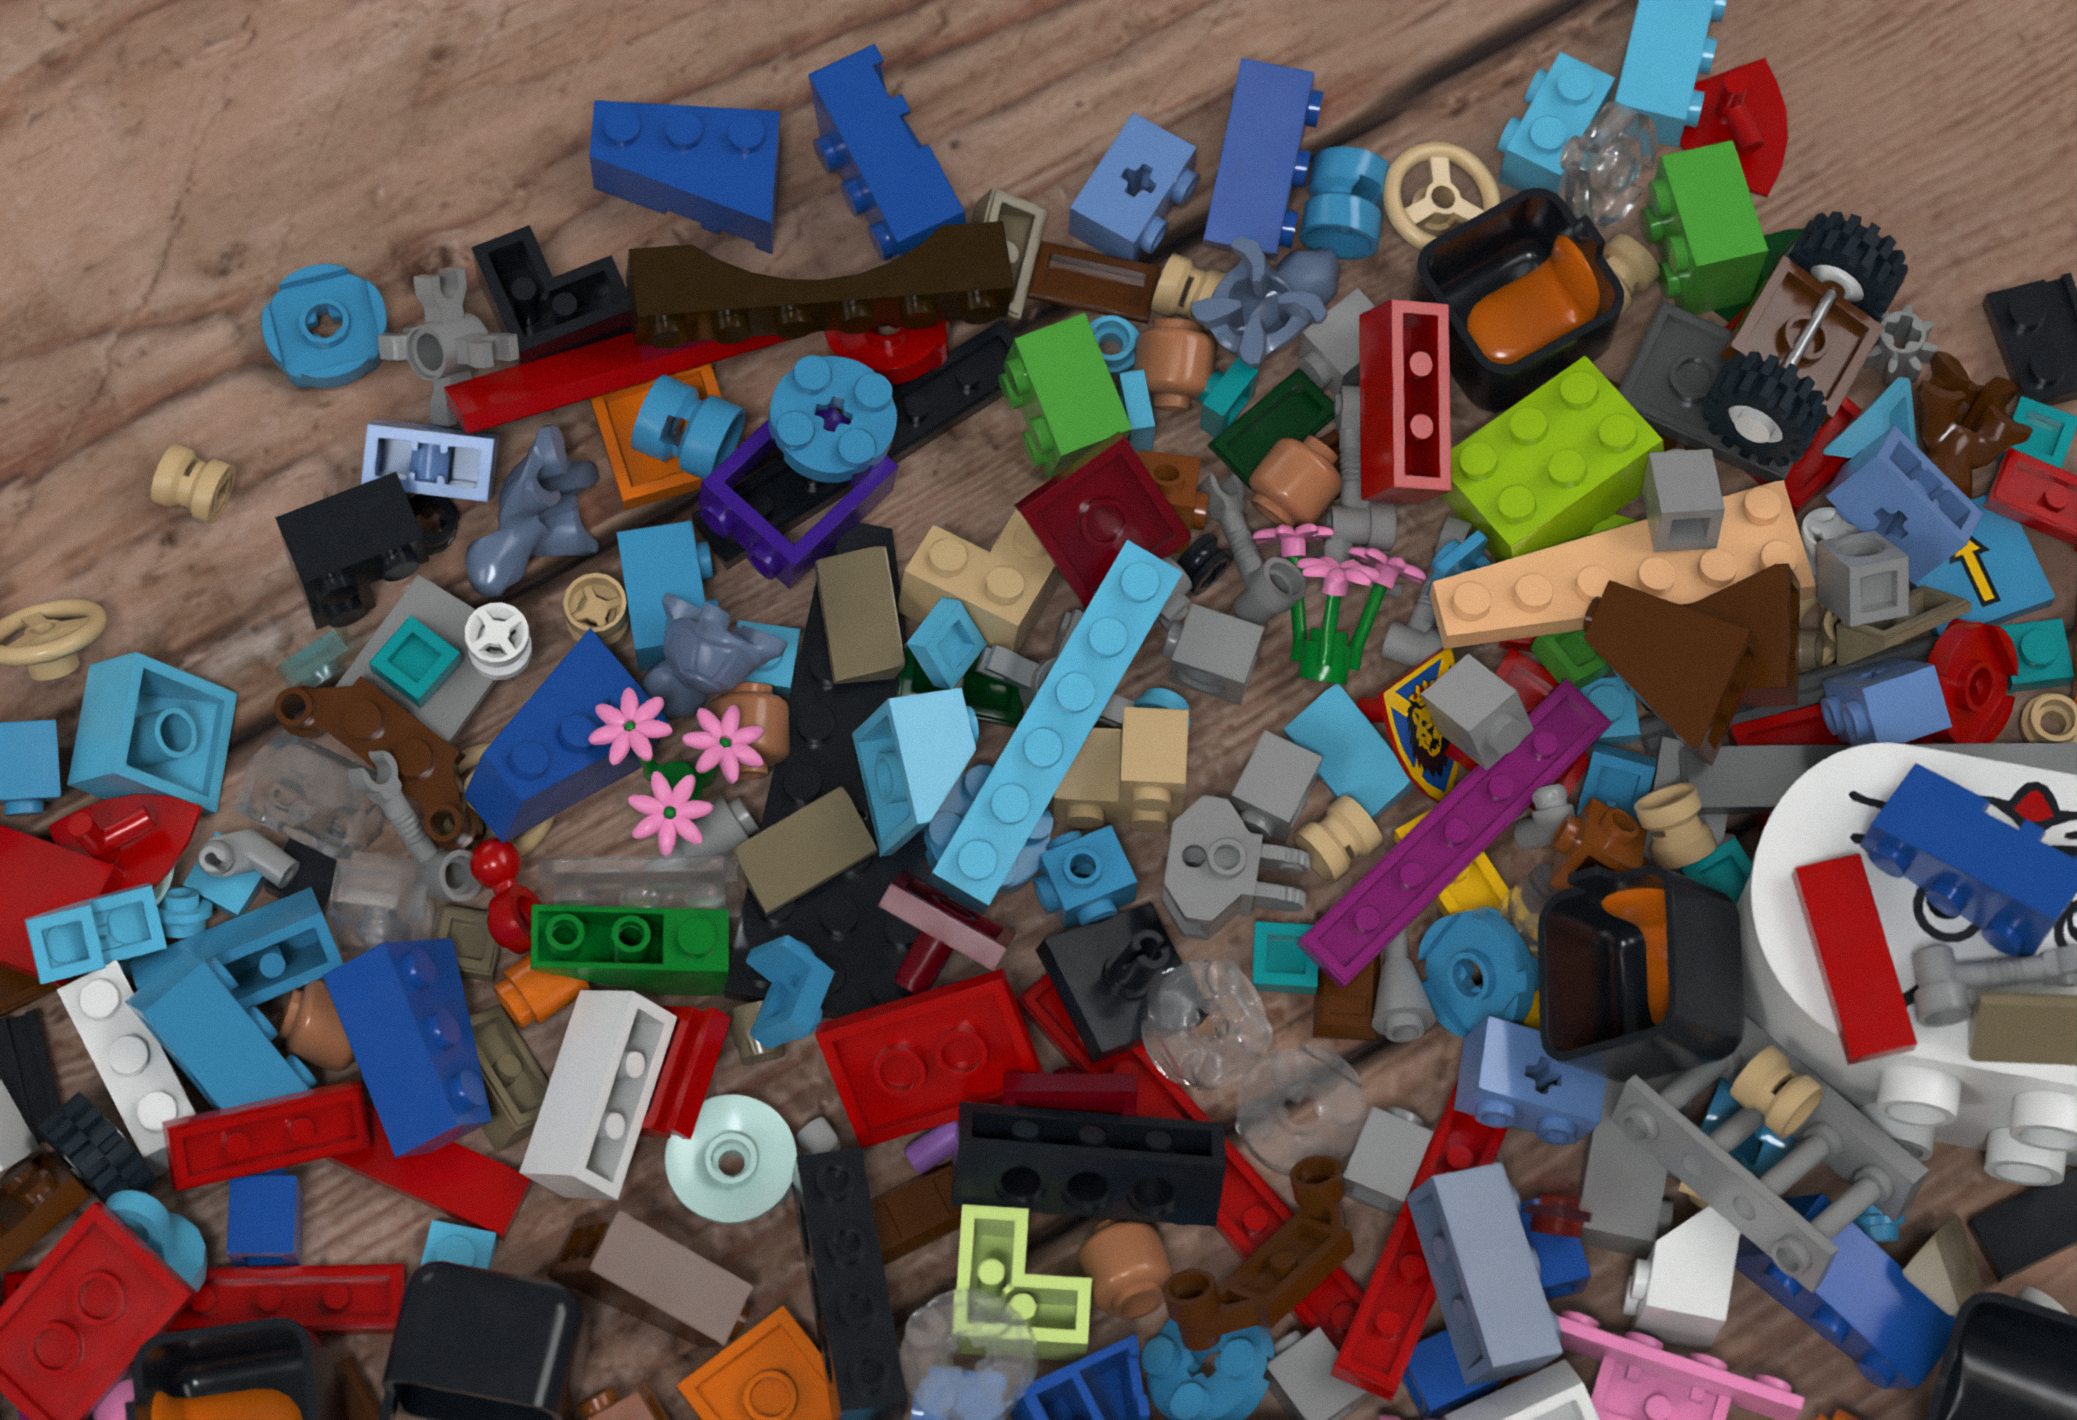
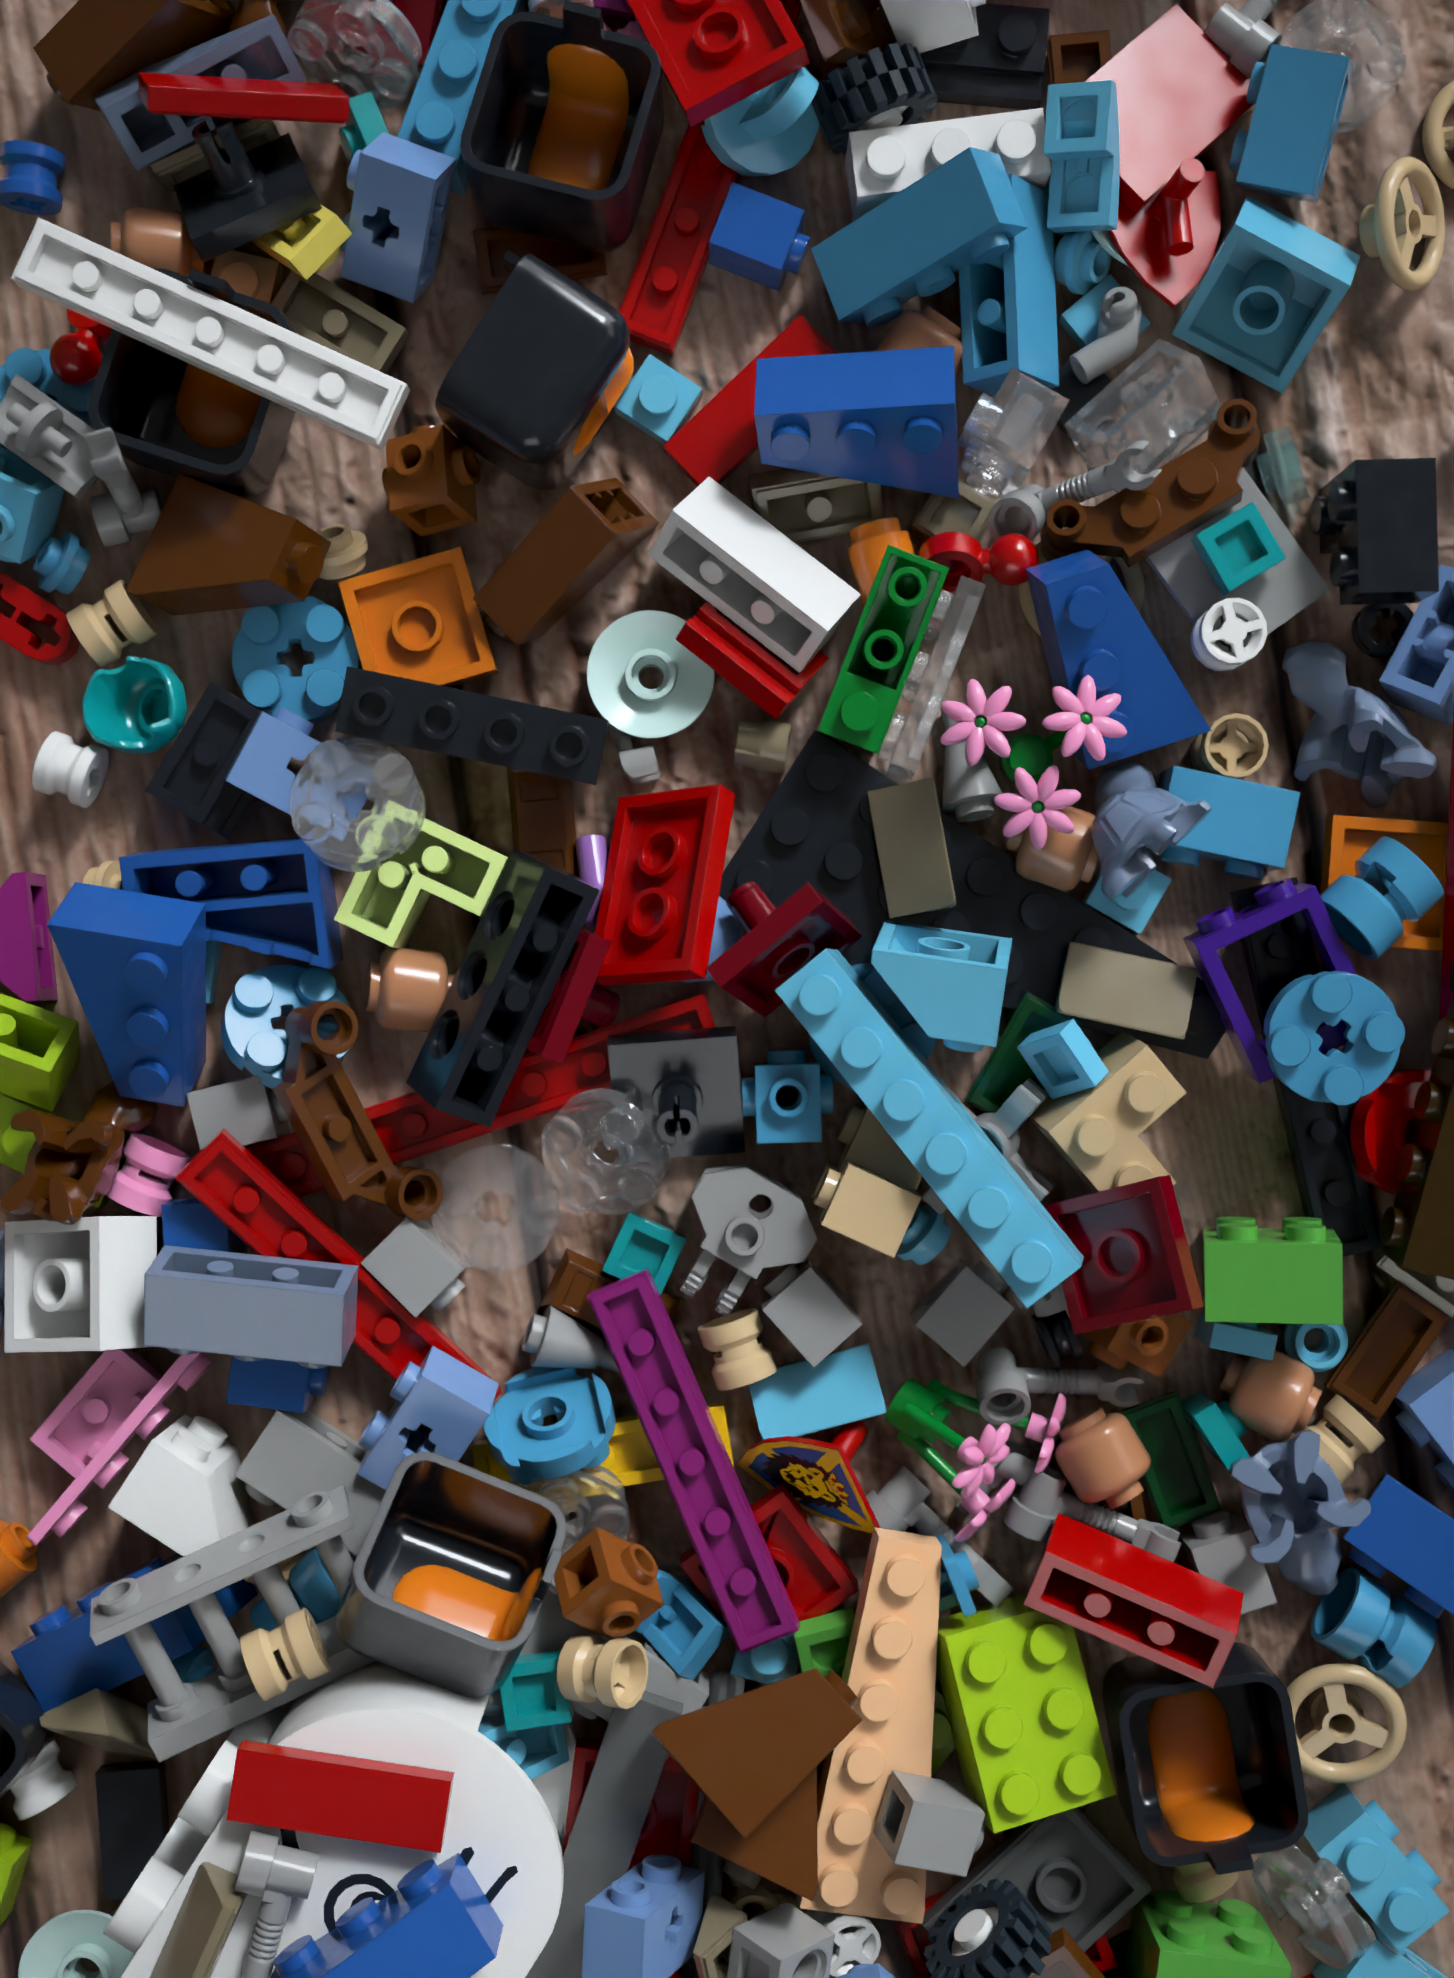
camera: 115 degrees right, 20 degrees up
red tile [162,1080,371,1191] -> none
dark azure bracket [746,935,835,1049] -> none
light grey brick [1421,653,1534,771] -> none
light grey arm [1514,784,1576,850] -> none
clear red plate [1525,1192,1593,1239] -> none

